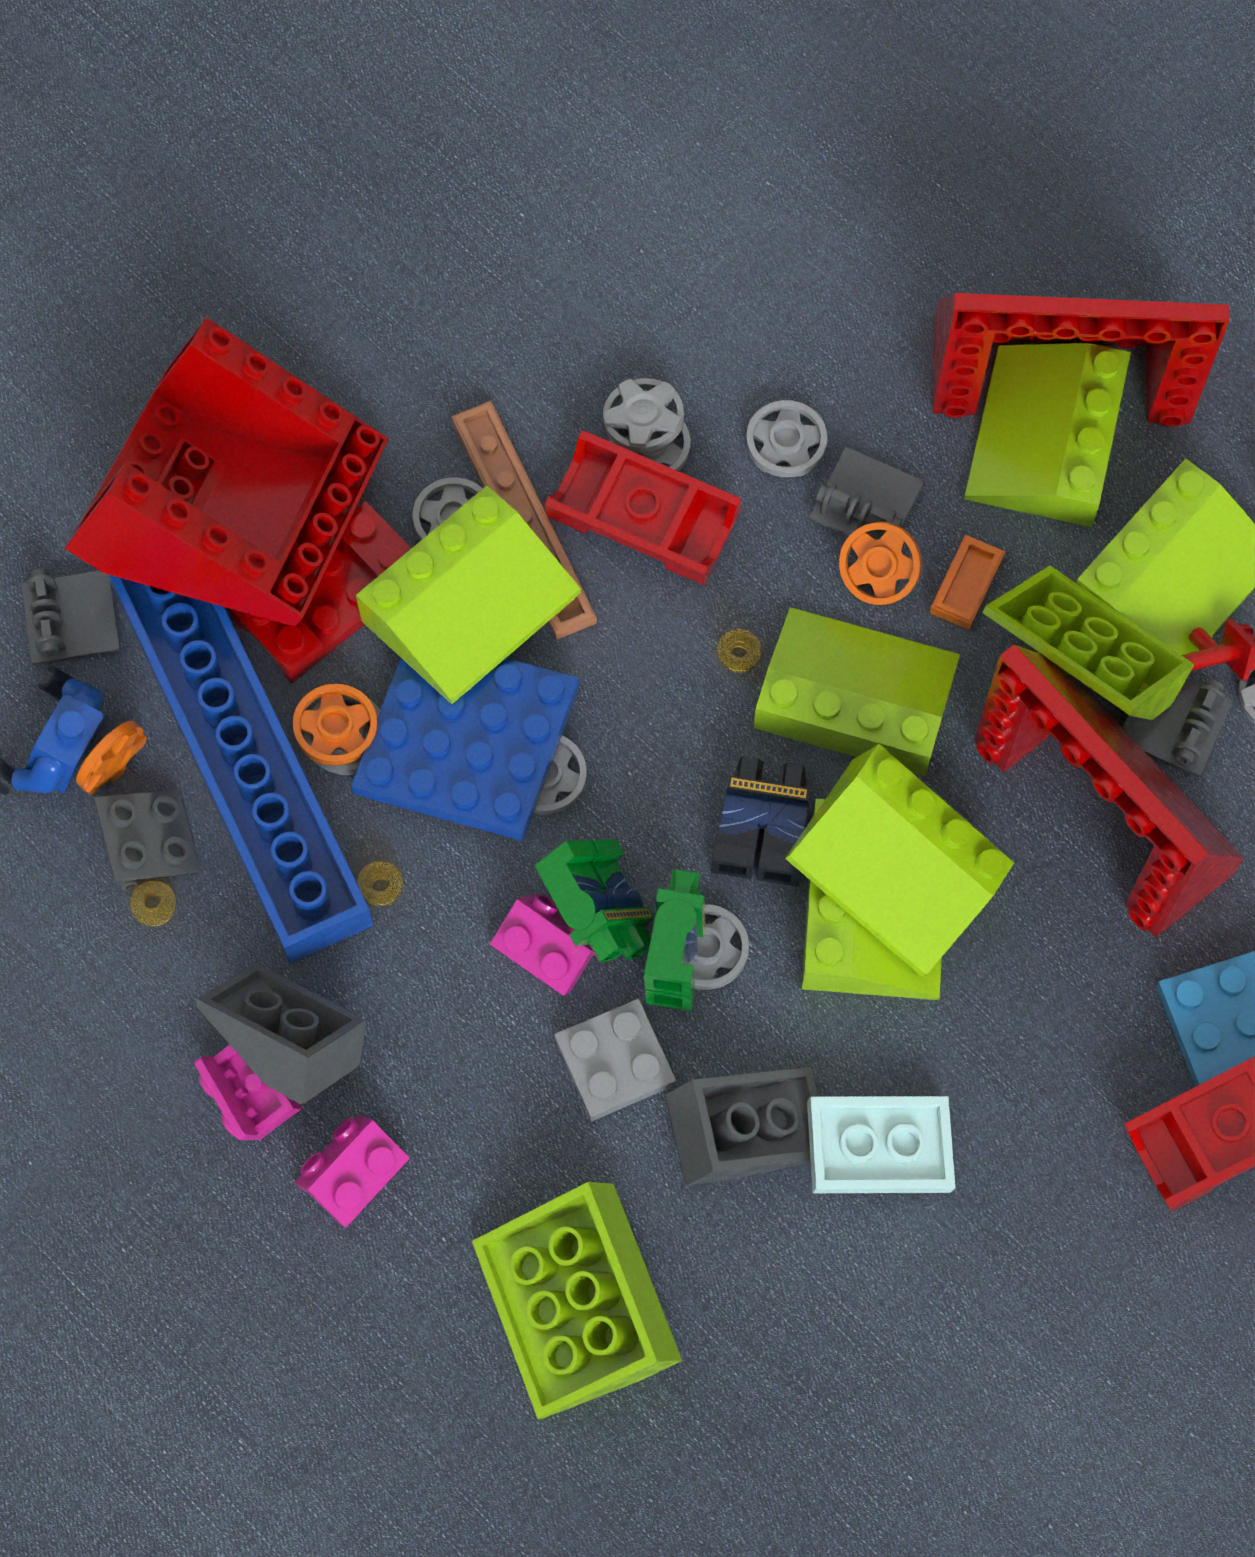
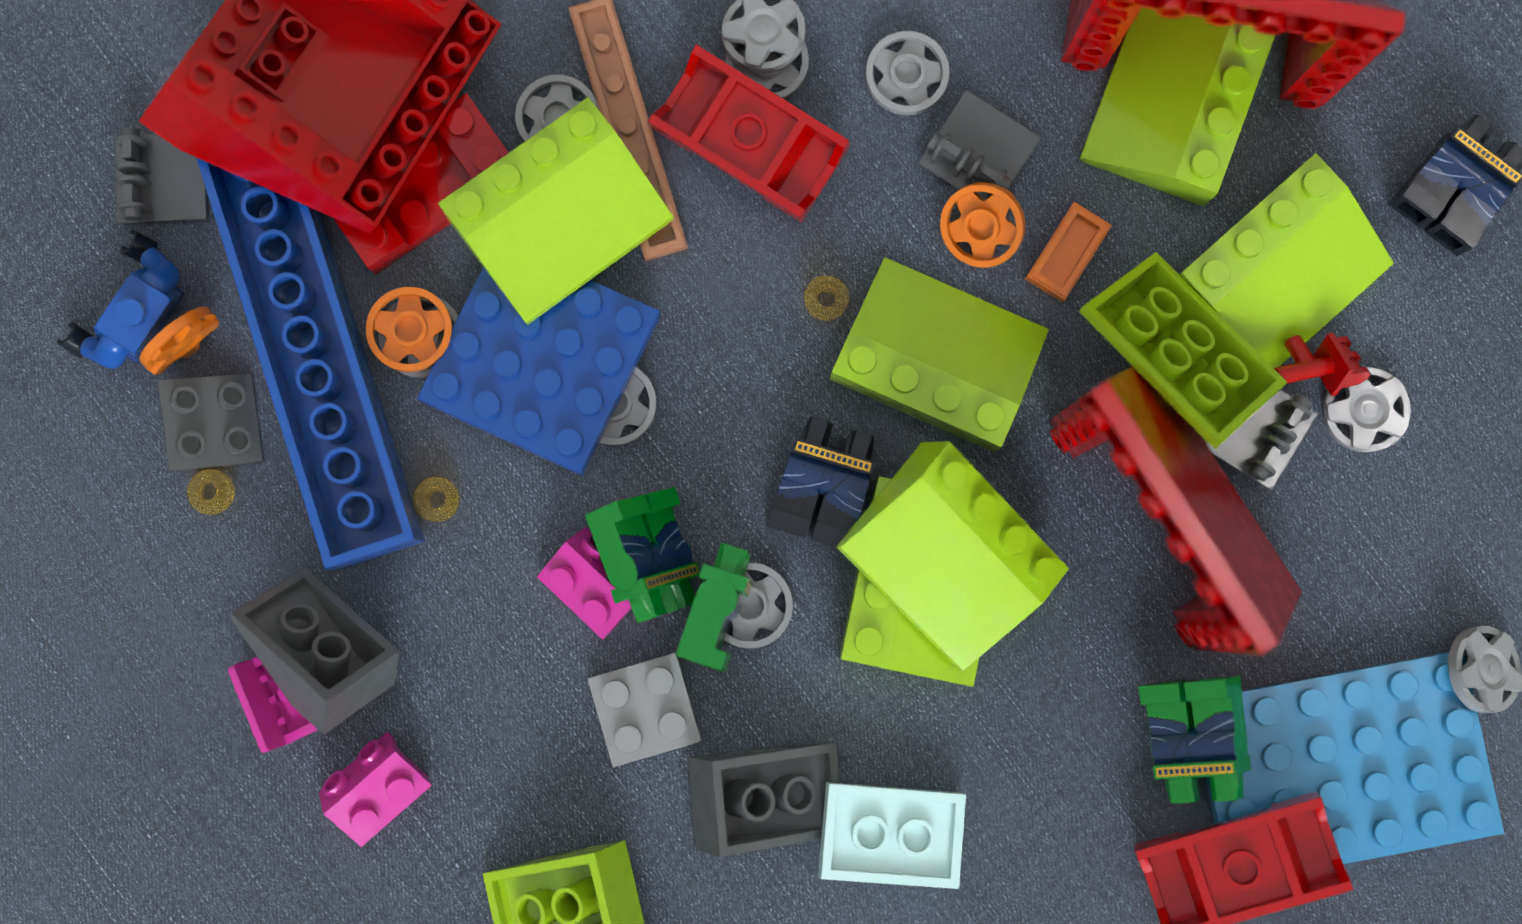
camera: 10 degrees right, 15 degrees up
none -> green hips [1138,675,1251,804]

